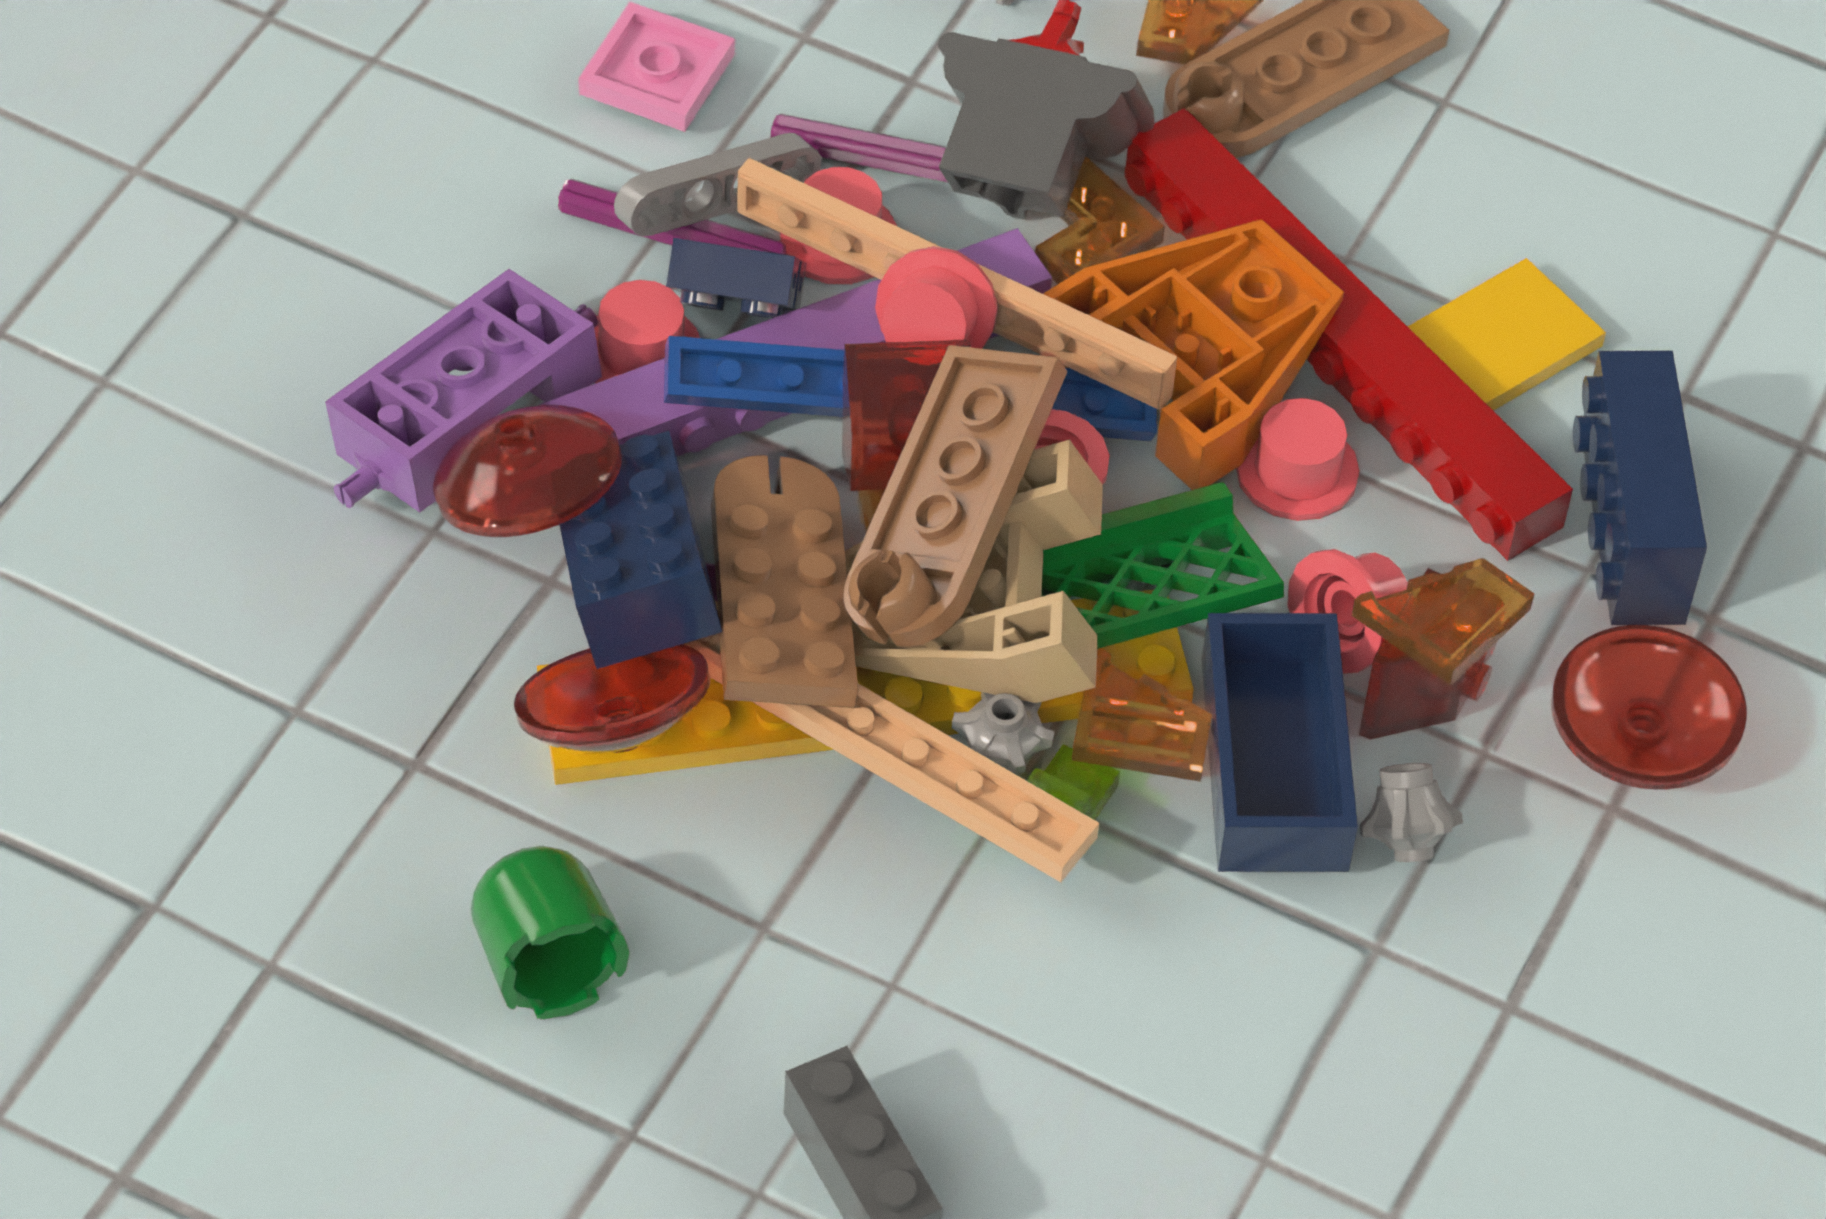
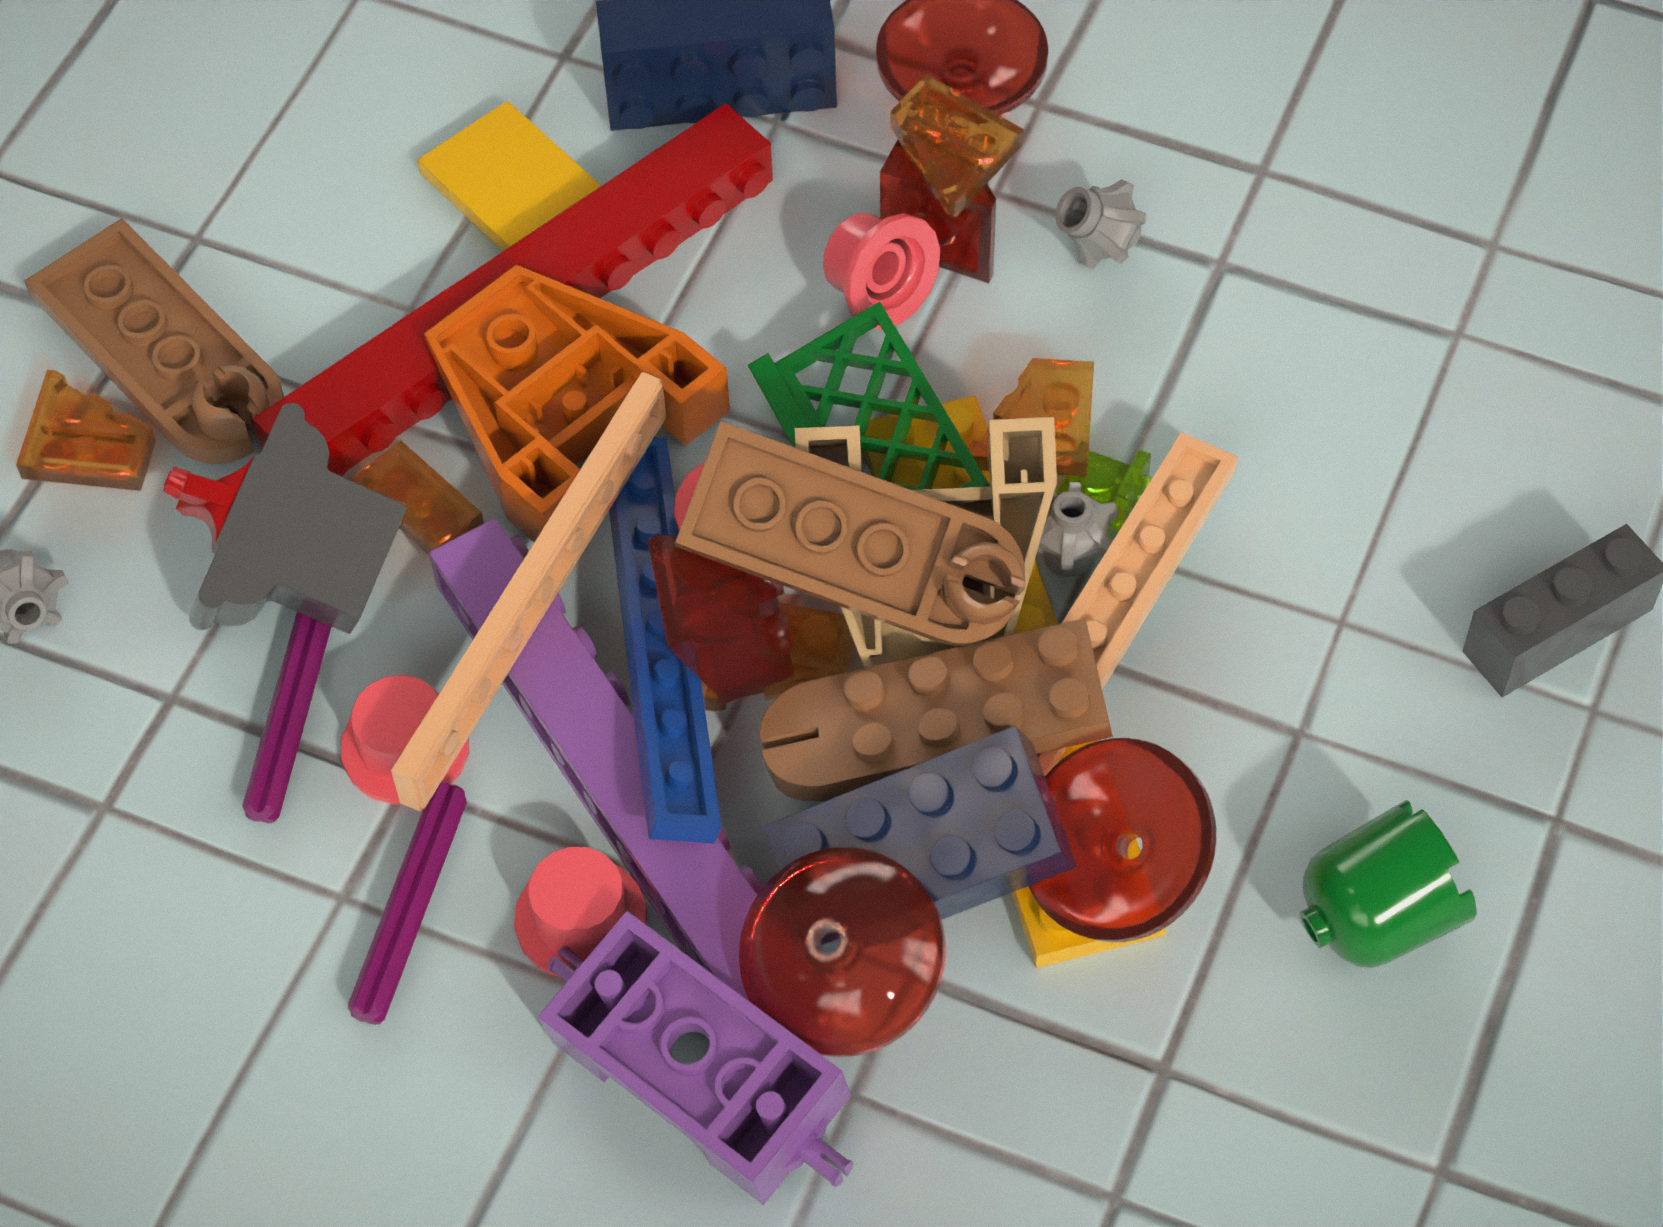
camera: 90 degrees left, 5 degrees up
bright pink plate [579,2,735,132] -> none
light grey beam [614,133,821,236] -> none
dark blue piece [666,238,807,319] -> none
coral piece [875,246,998,367] -> none
dark blue piece [1201,613,1358,872] -> none
coral piece [1236,398,1360,521] -> none

